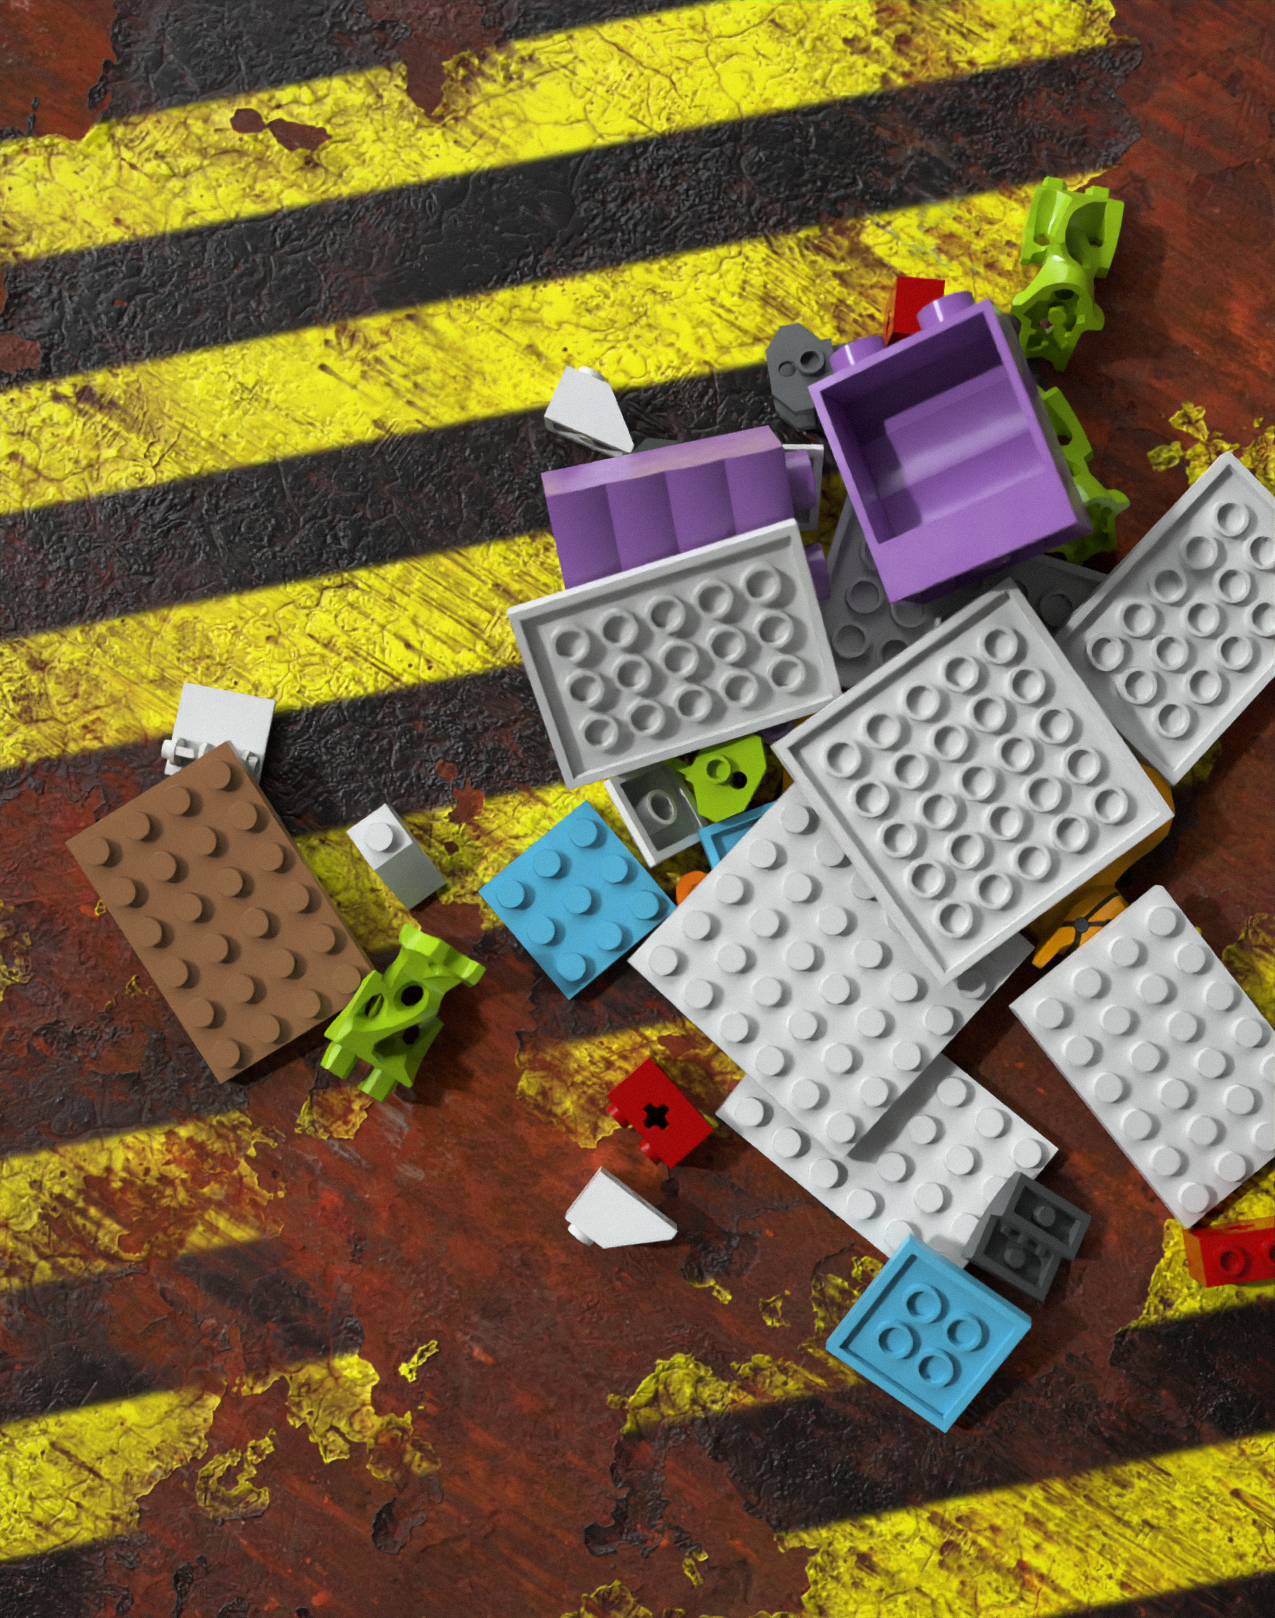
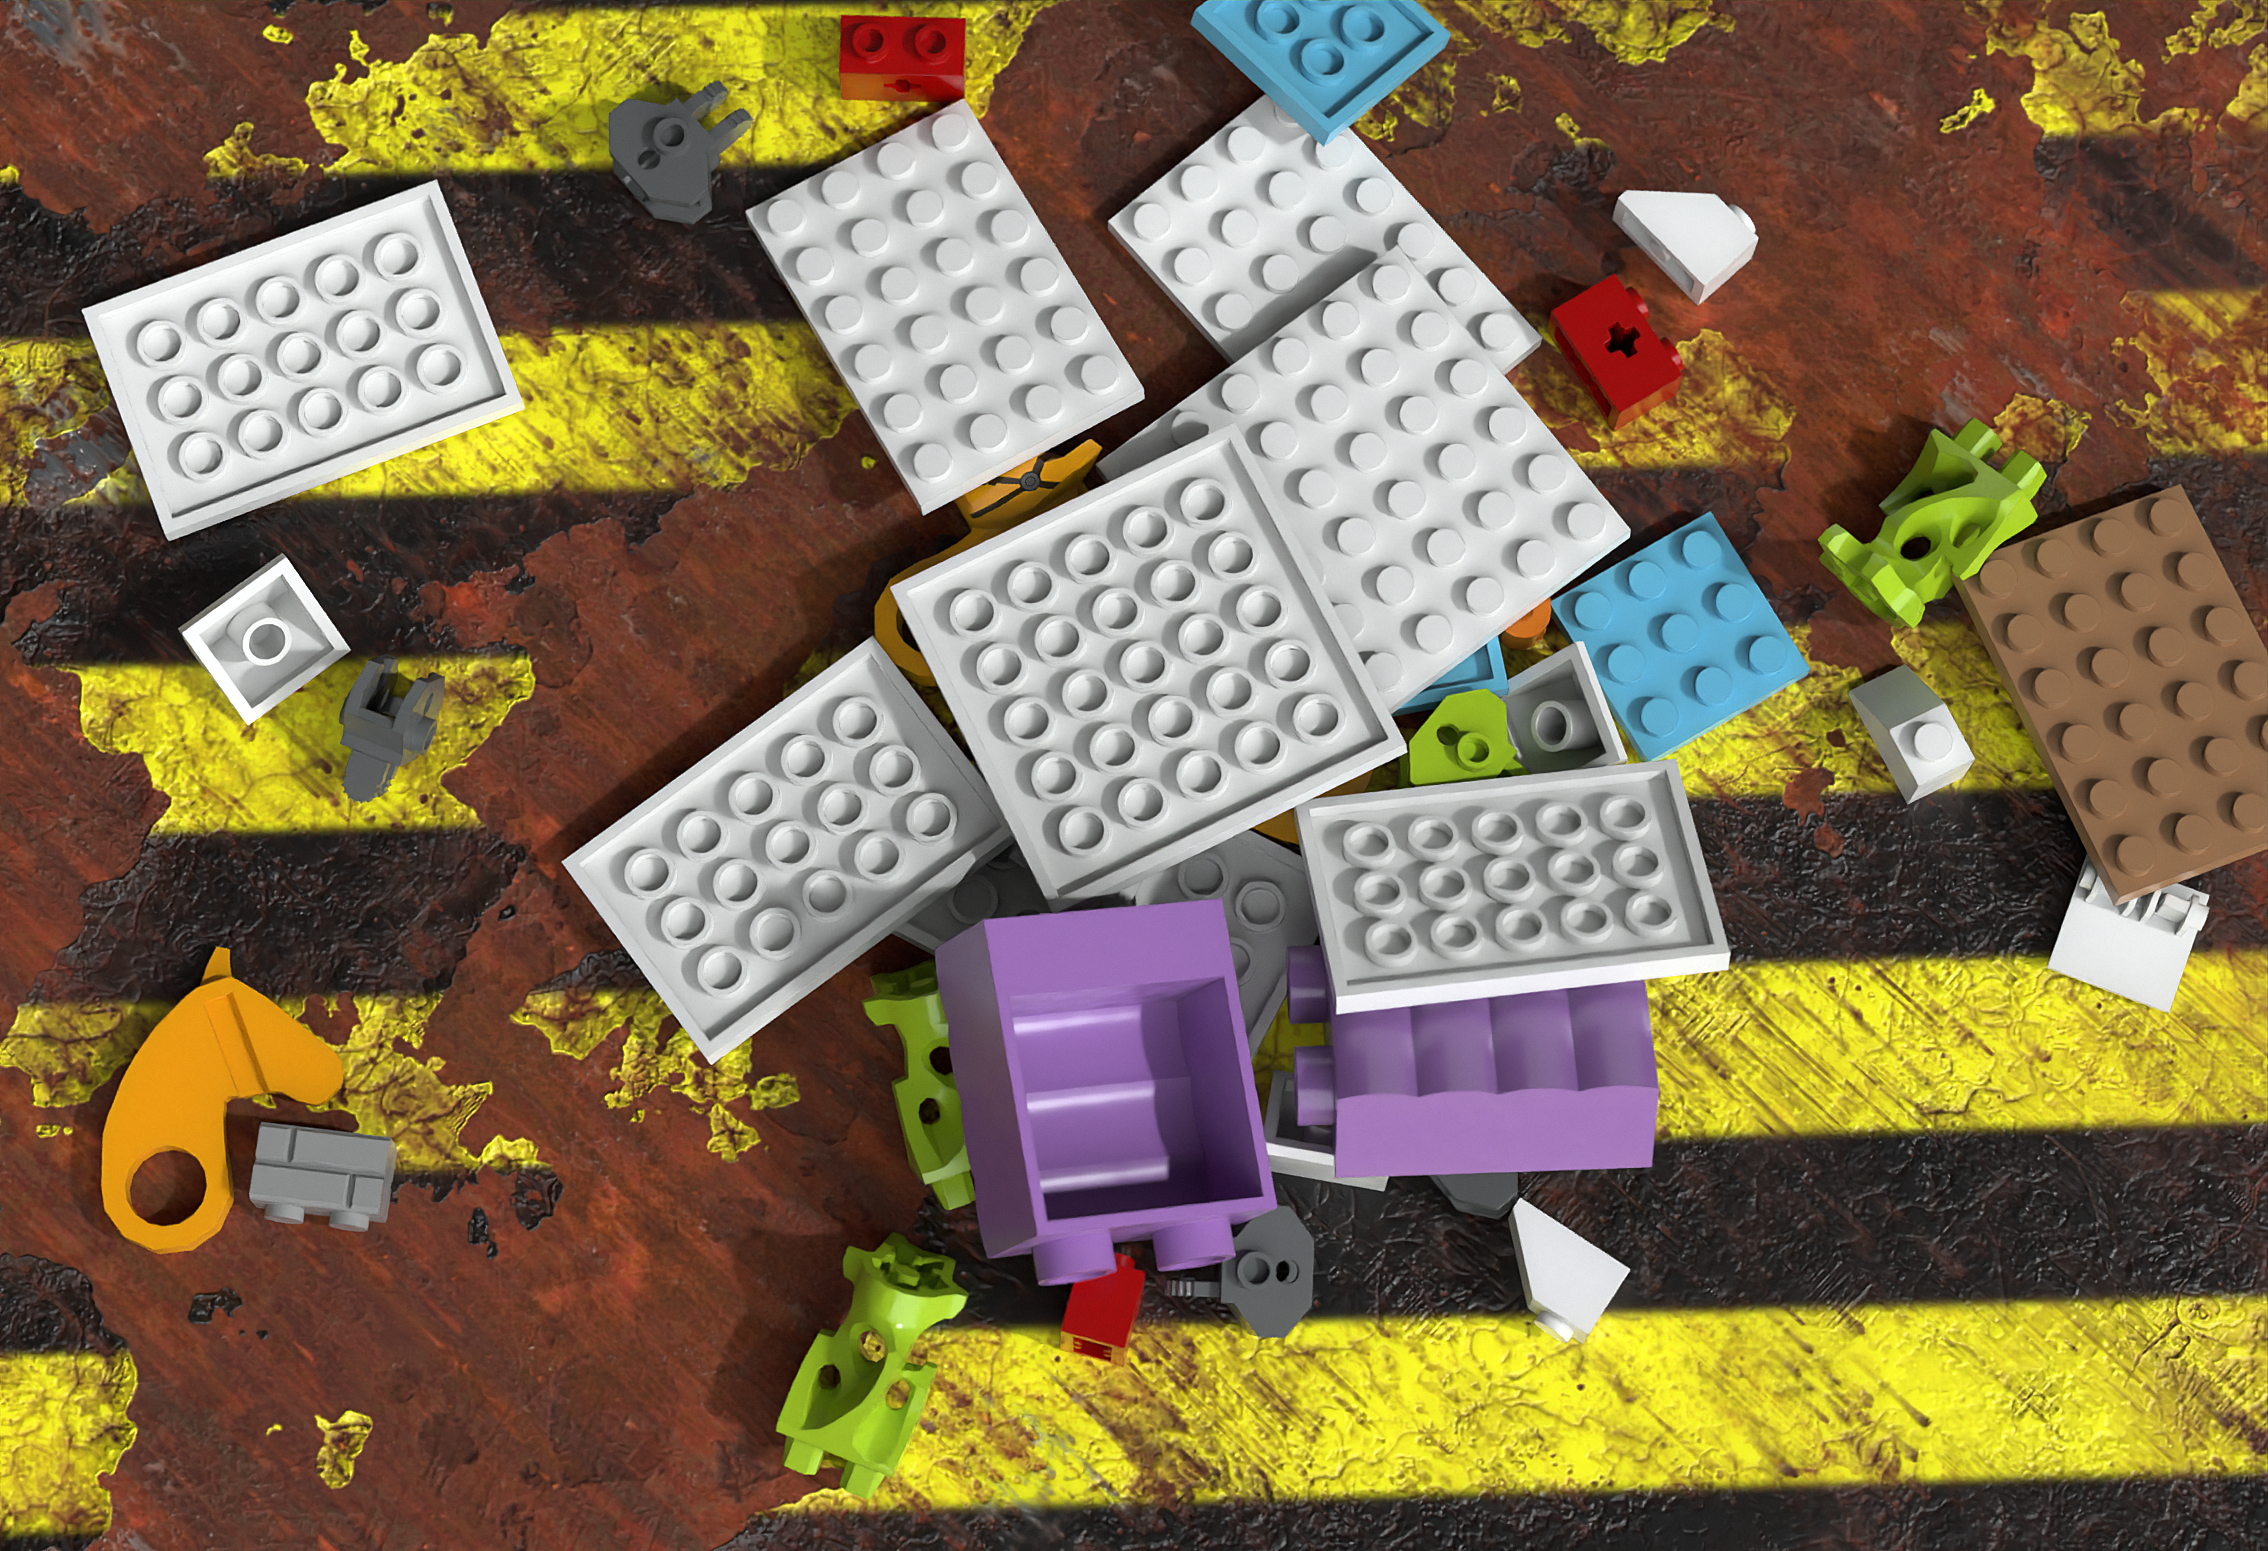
camera: 175 degrees left, 10 degrees down
dark grey slope [961,1171,1092,1302] -> none

